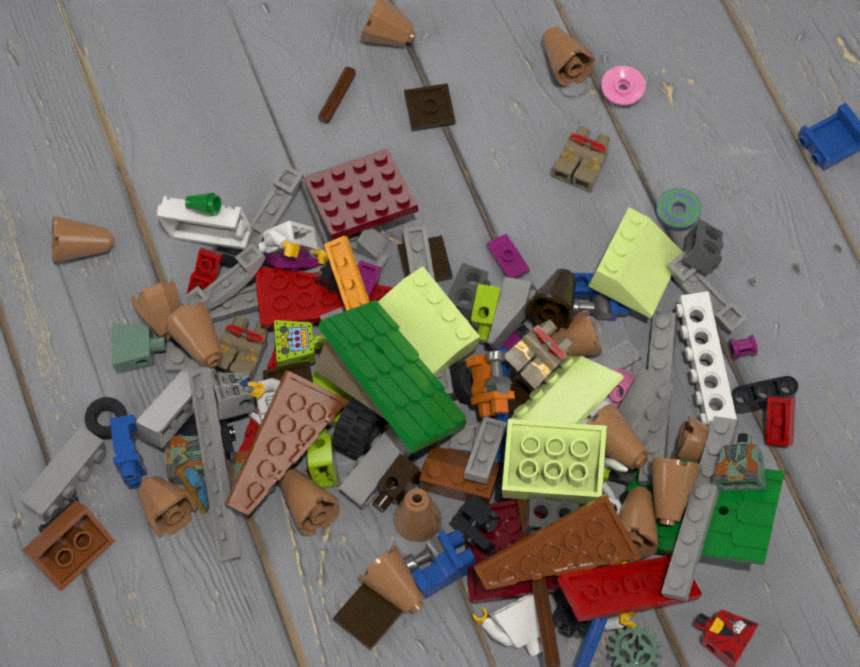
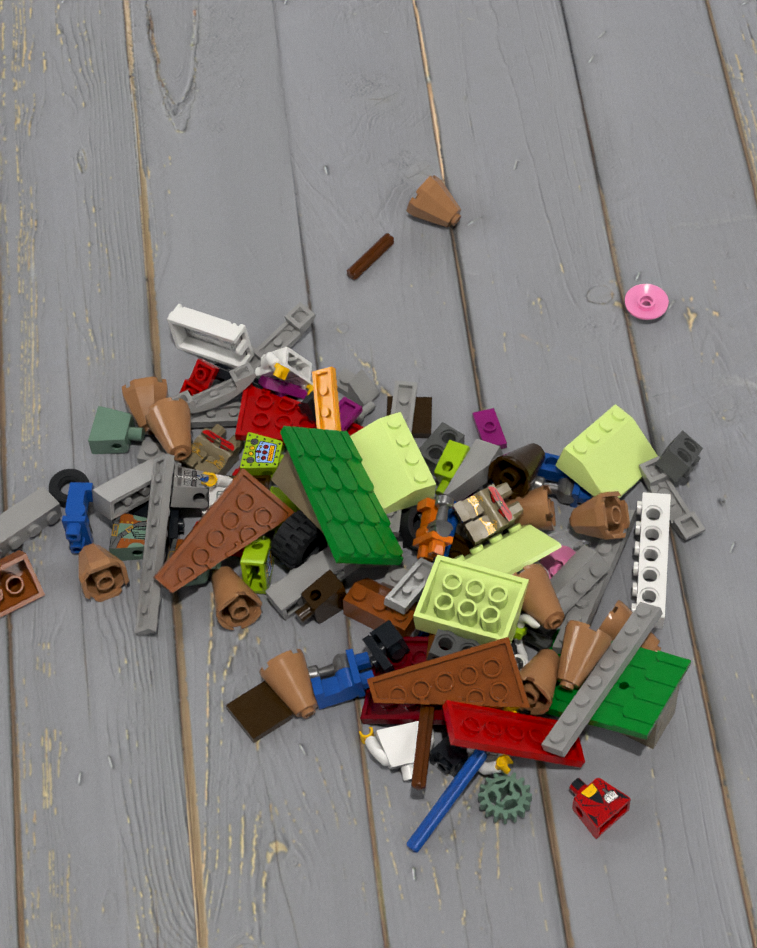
camera: 15 degrees right, 10 degrees down
medium nougat cone [52,216,114,262] -> none
slope [175,459,209,513] -> none
green cone [185,193,222,216] -> none
plate [303,149,419,241] -> none
medium nougat cone [393,488,442,542] -> none
dark brown tile [404,83,456,132] -> none
medium nougat cone [542,27,595,86] -> none
dark tan hips [551,126,610,193] -> none
sand blue tile [656,188,701,231] -> none
torso [713,433,766,491] -> none
magenta bush [729,335,758,360] -> none
black beam [731,376,798,414] -> none
red slope [765,397,796,446] -> none
none -> medium nougat cone [569,491,630,540]

